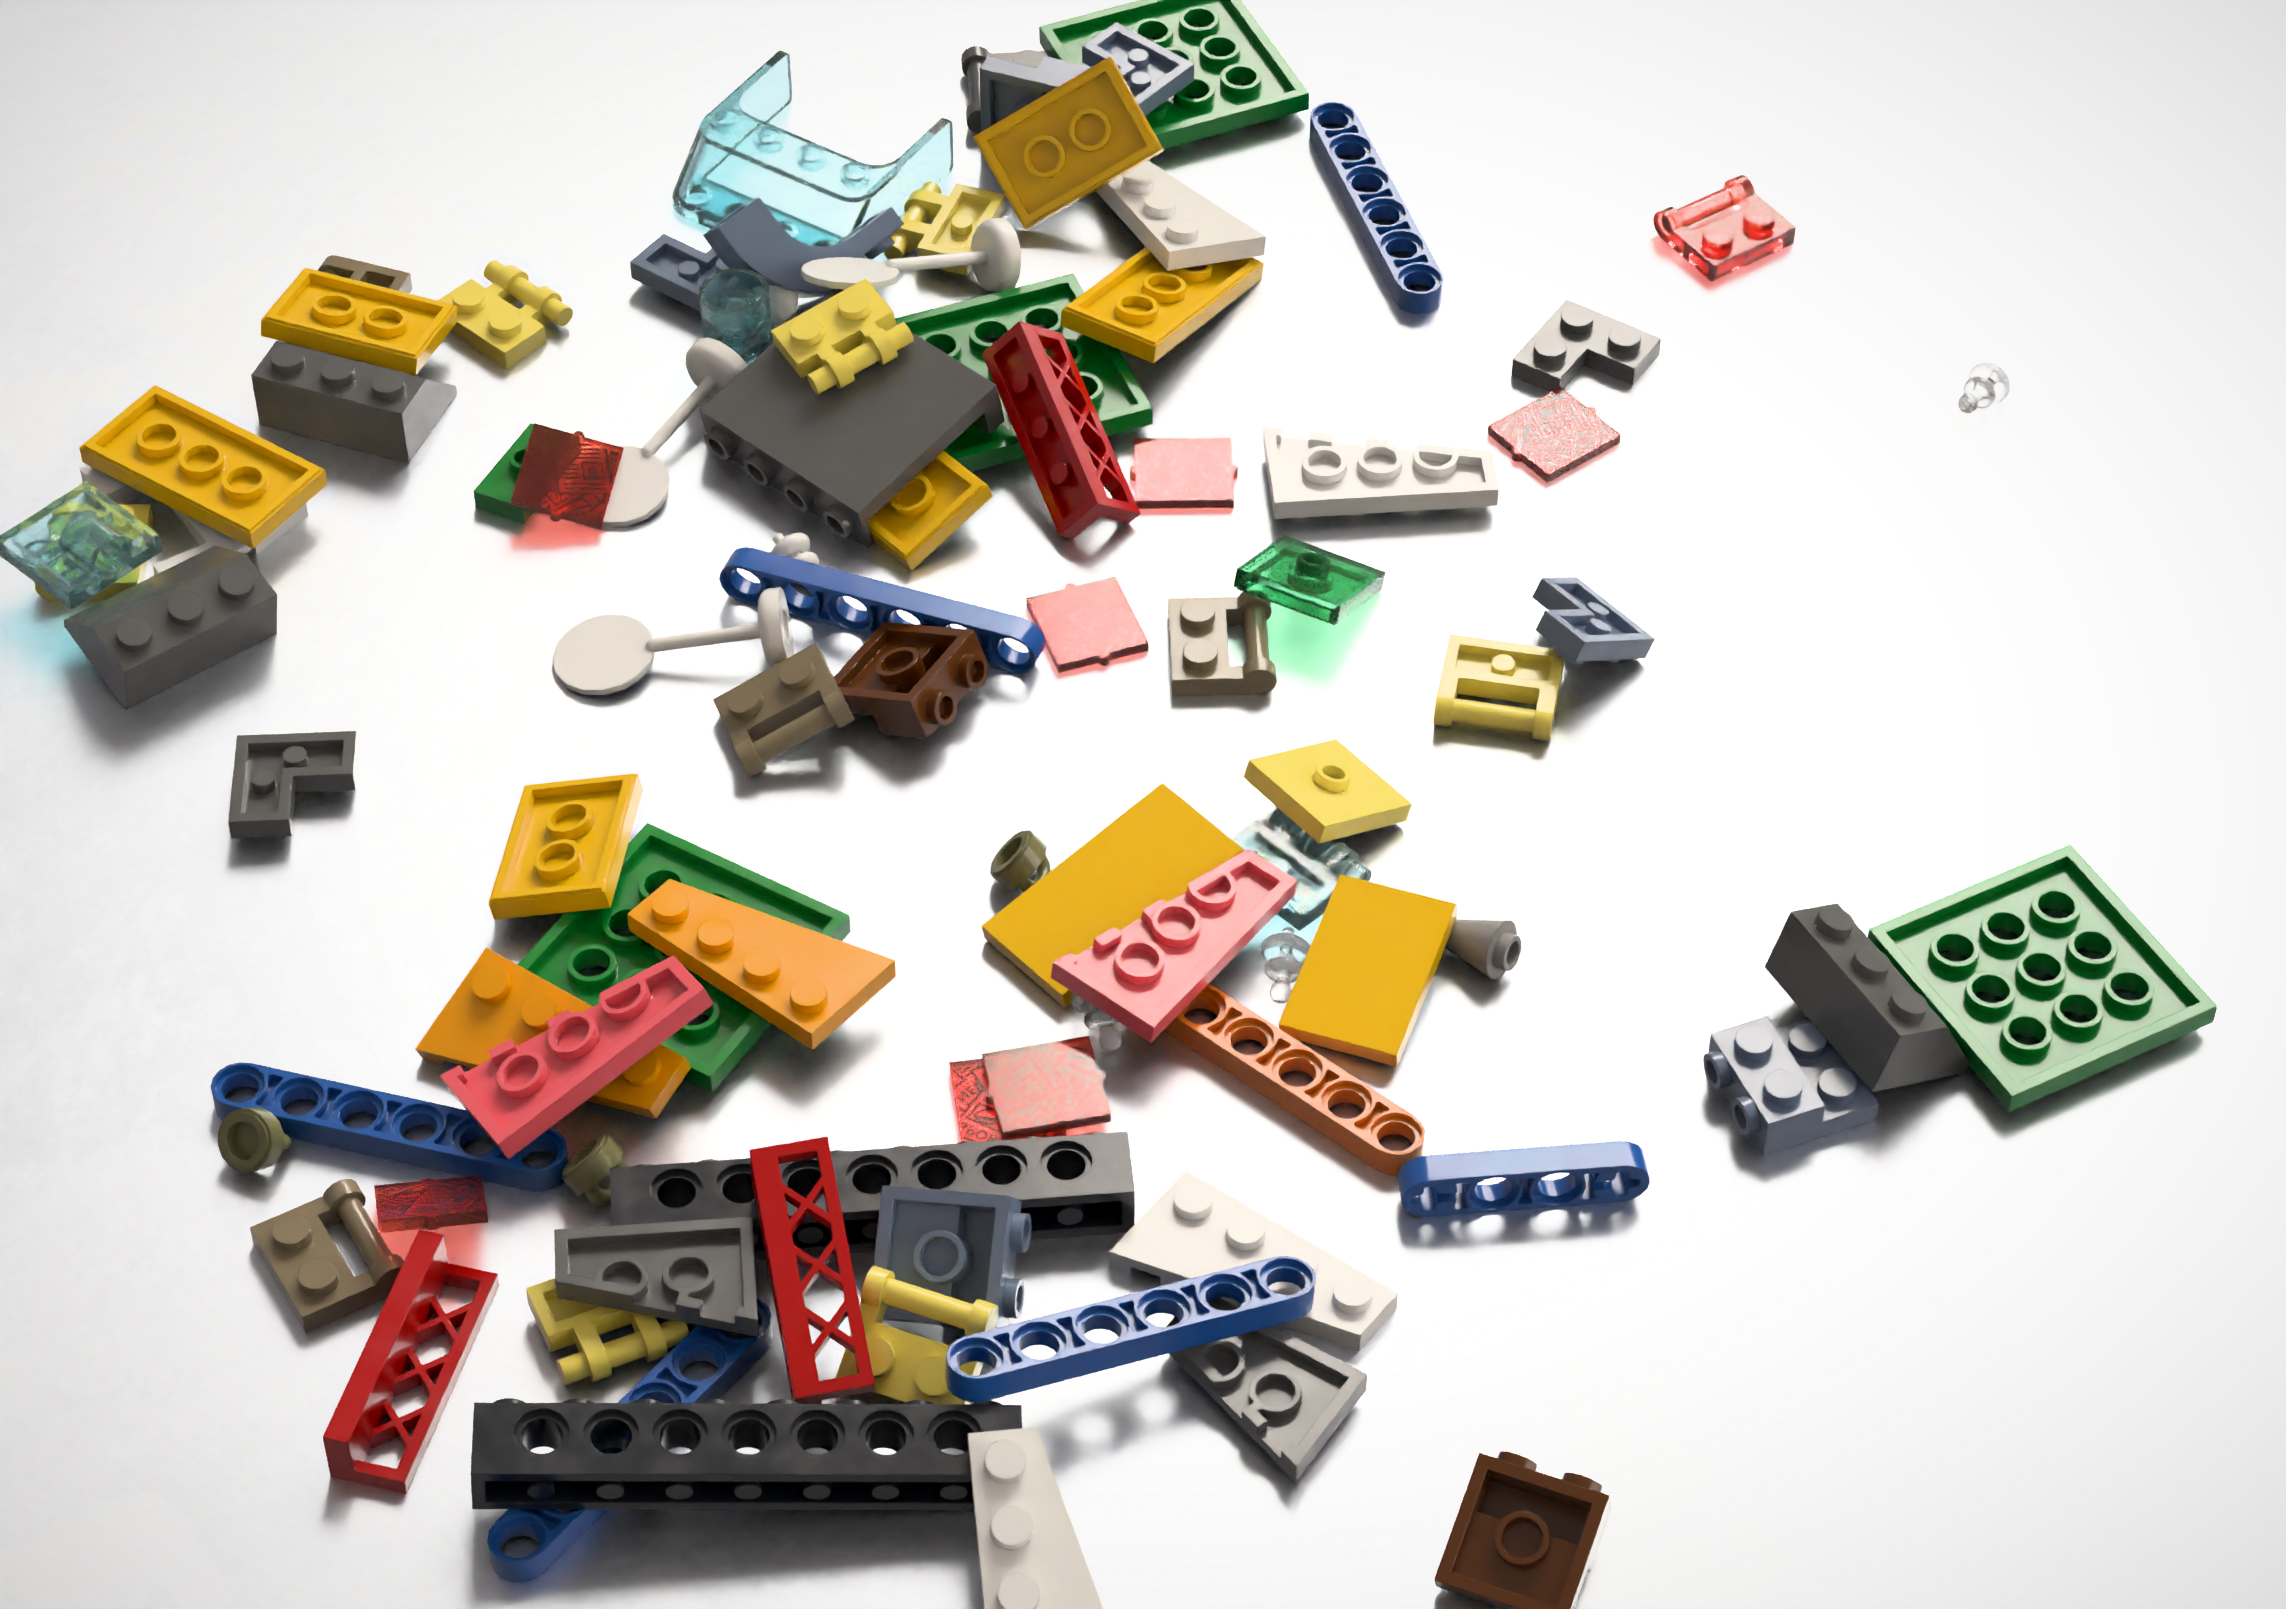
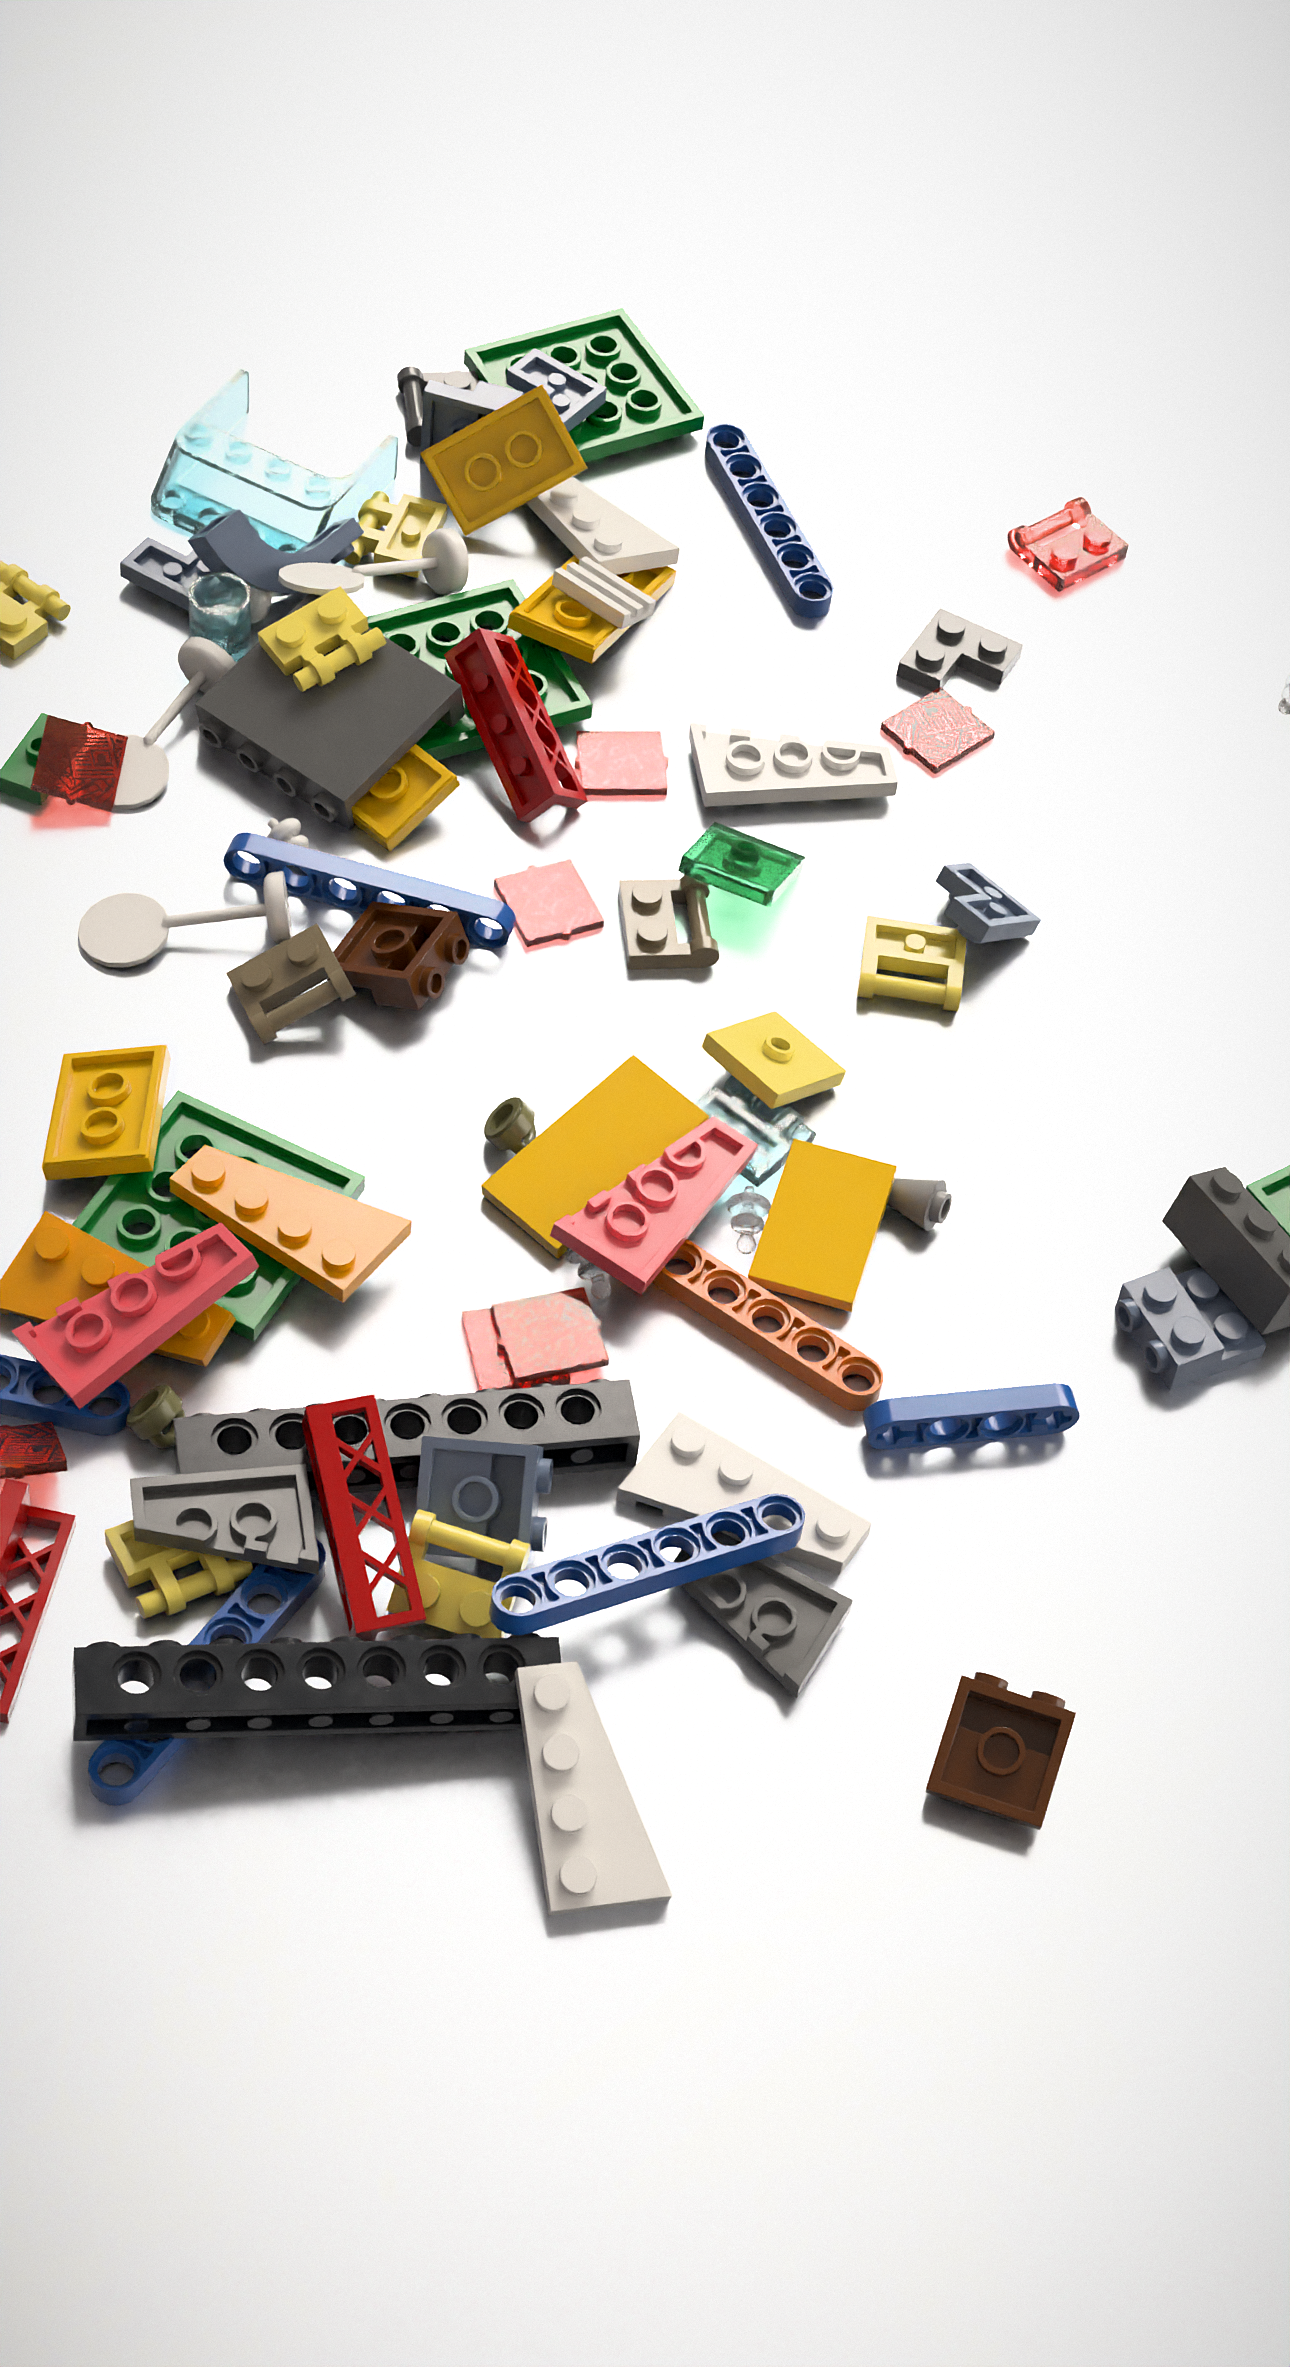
camera: 10 degrees left, 5 degrees up
none -> white tile [552,556,656,629]

